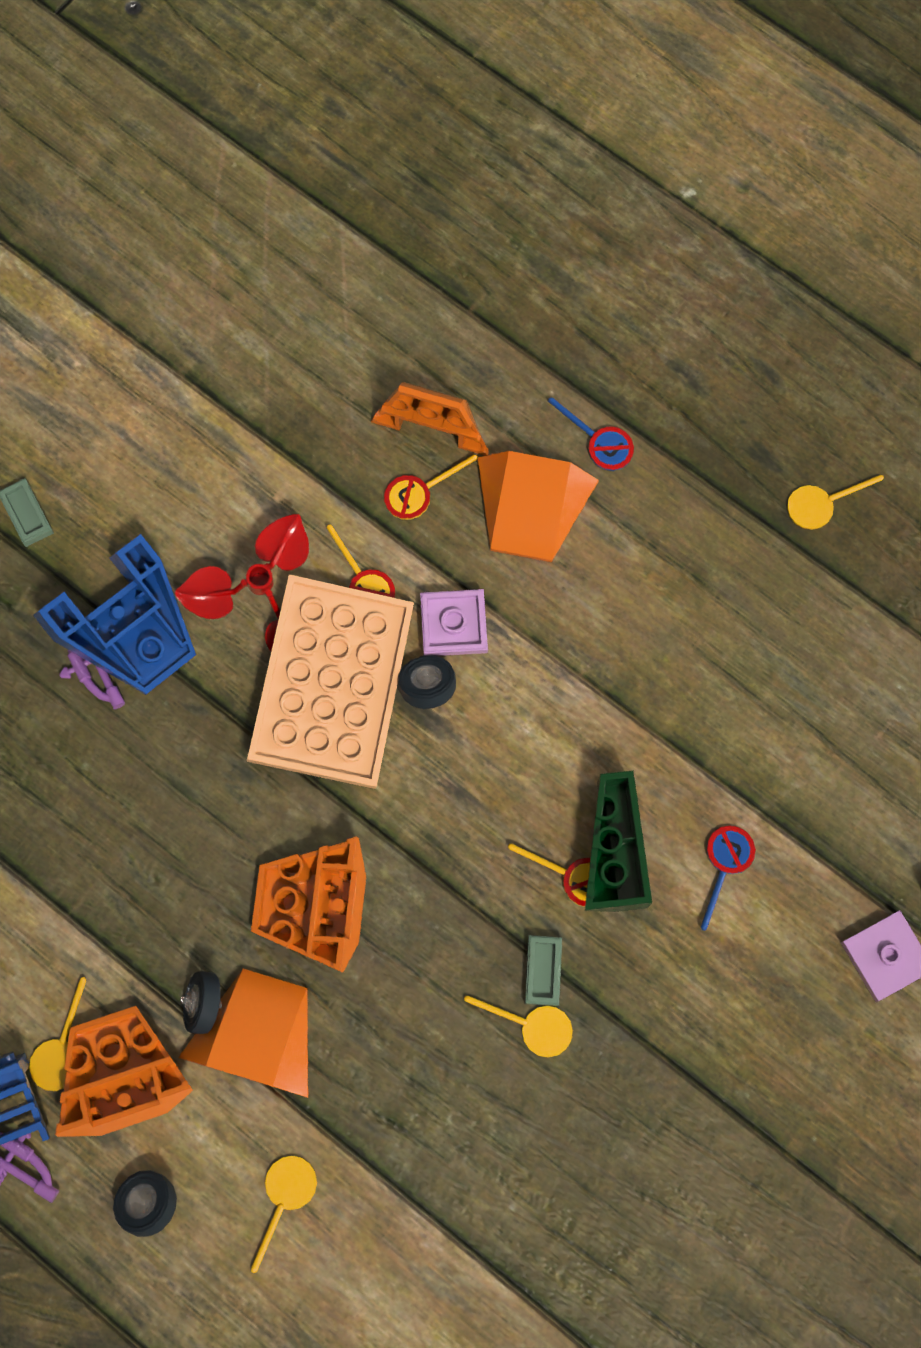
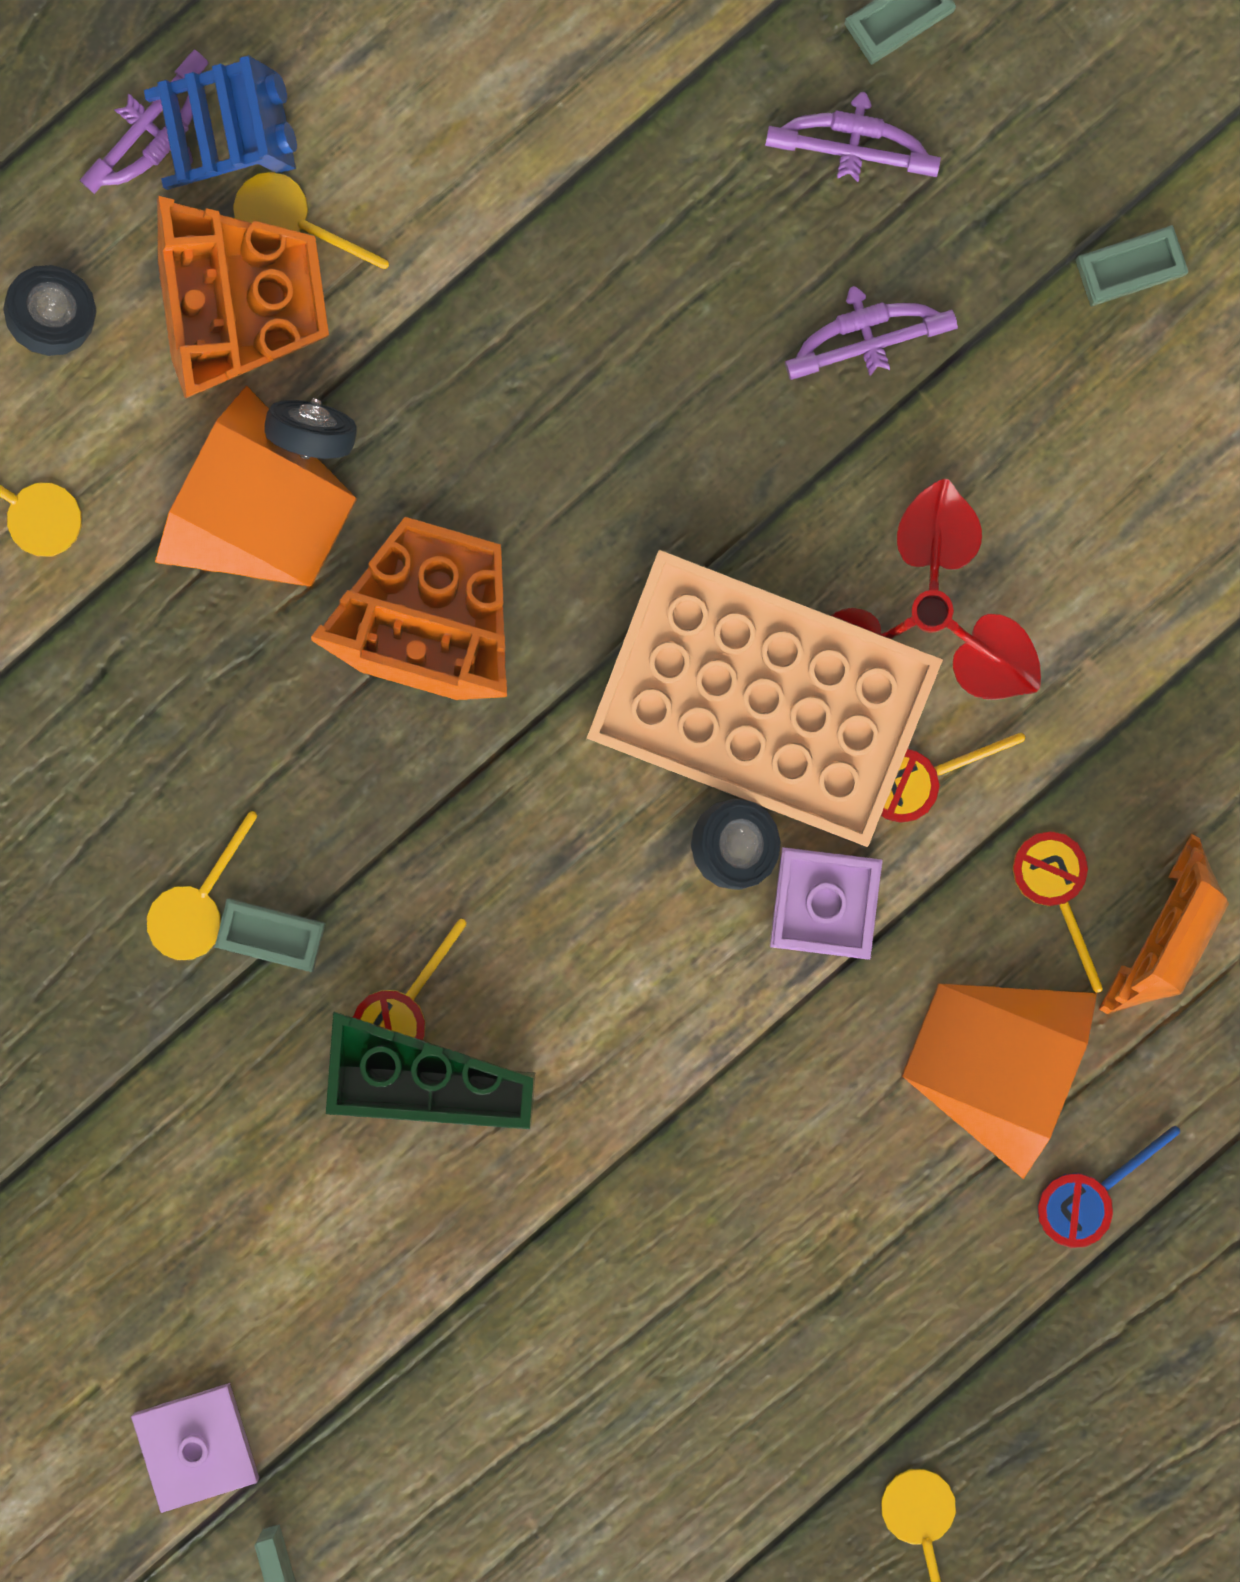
camera: 105 degrees right, 15 degrees up
blue wedge [33,534,196,695] -> none
piece [701,825,756,931] -> none

